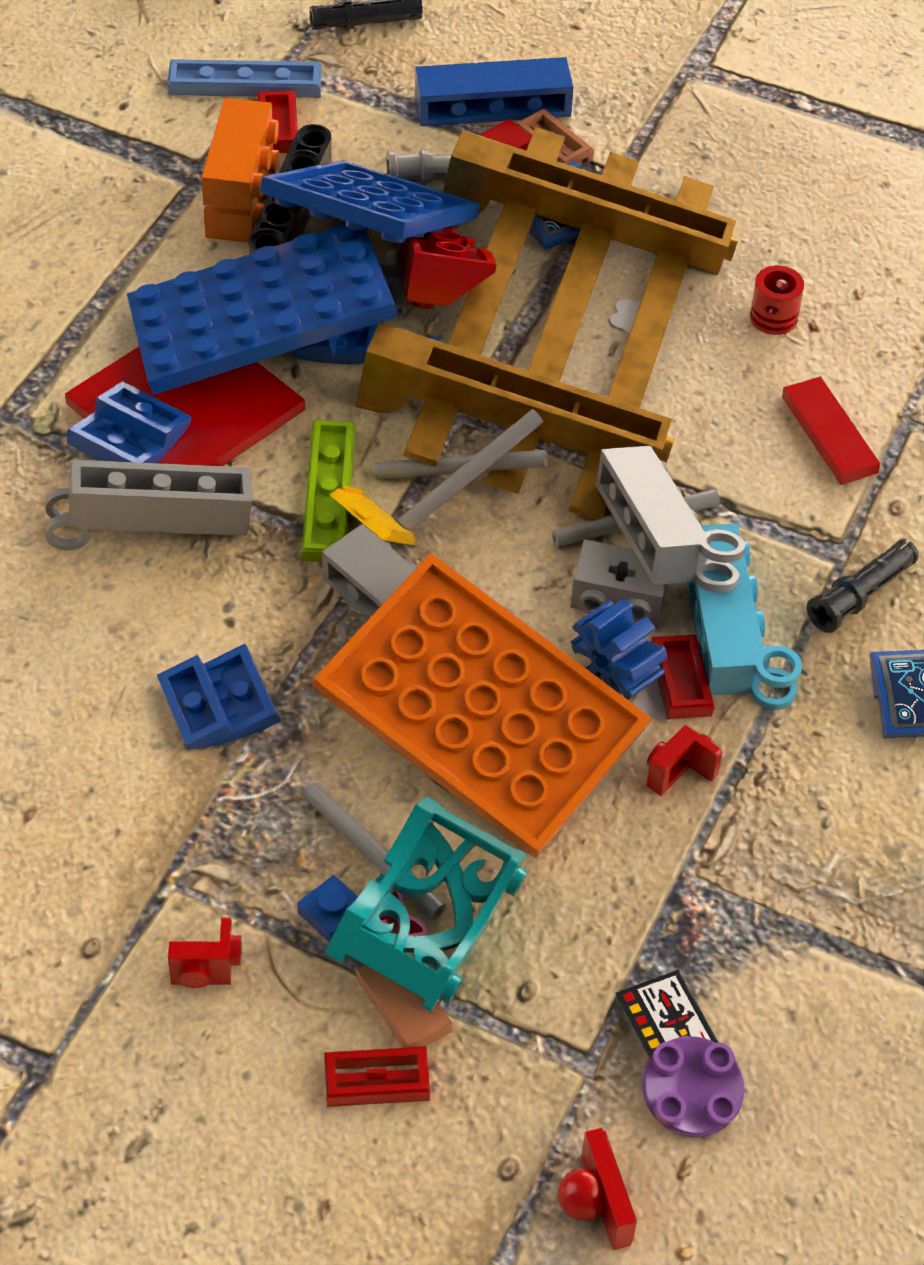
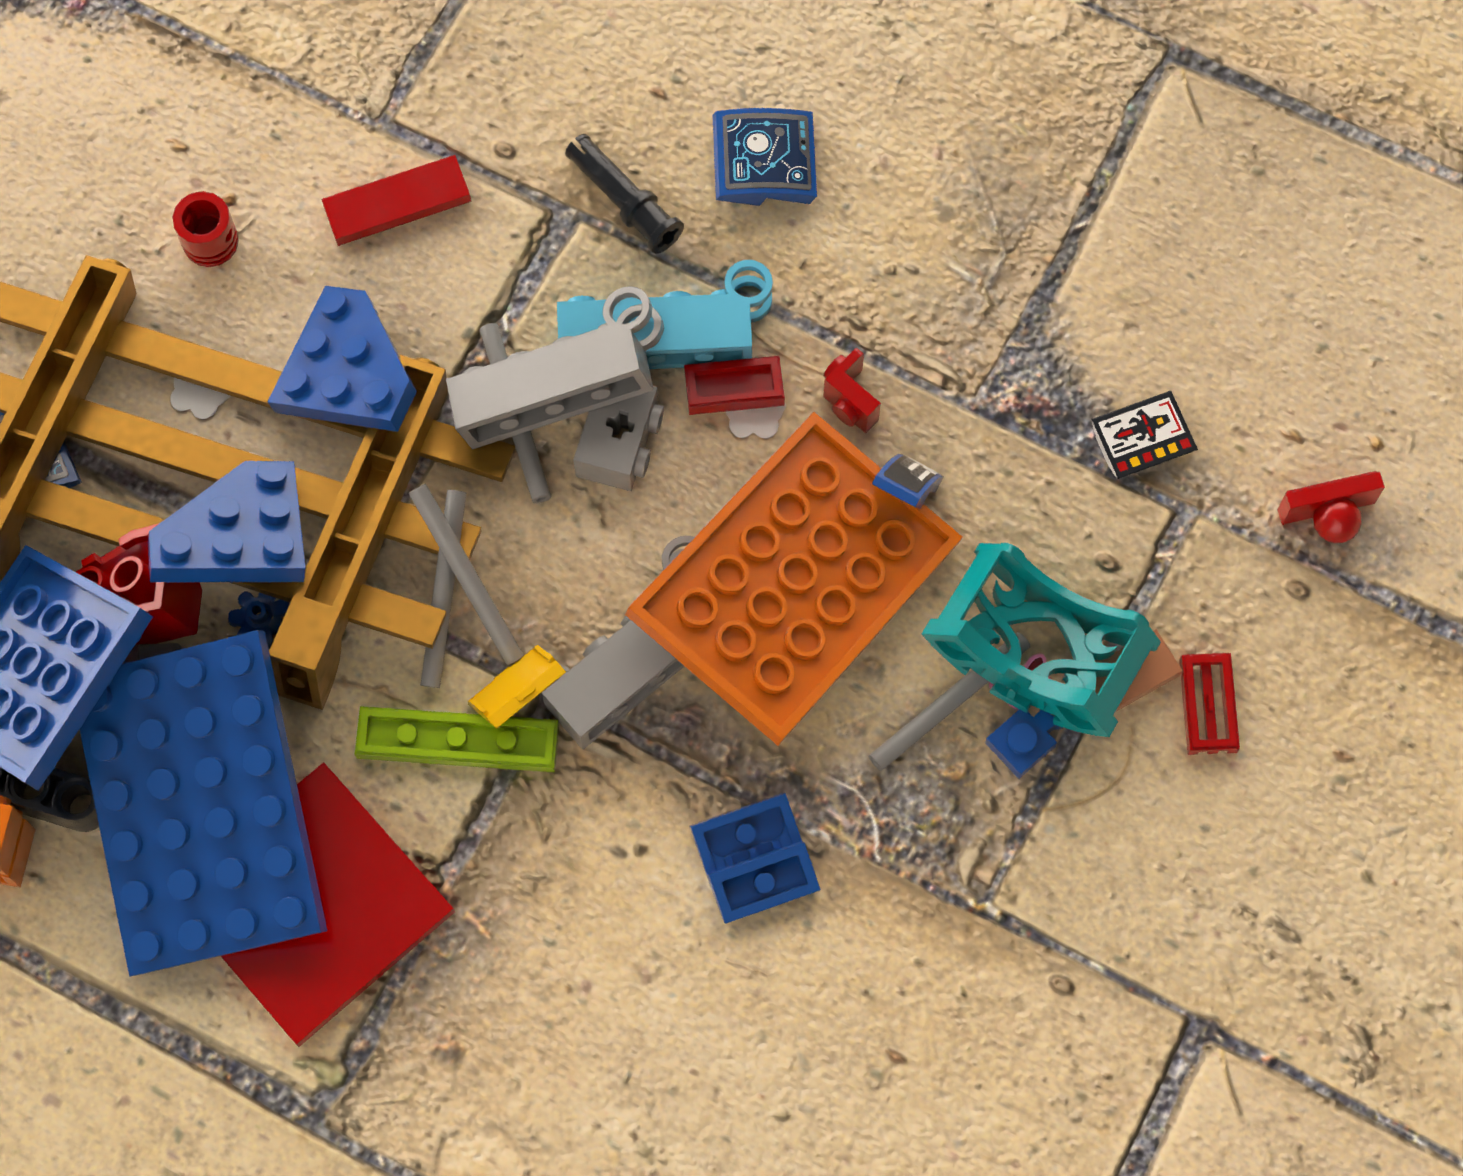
camera: 85 degrees left, 20 degrees up
light grey hinge [45,460,253,550] -> none
blue slope [67,382,192,463] -> none
red bracket [168,917,242,988] -> none
blue gear [571,599,667,700] -> none
medium lavender dish [642,1036,744,1137] -> none
none -> plate [148,461,306,582]
none -> blue plate [267,286,417,432]
none -> slope [872,454,944,509]

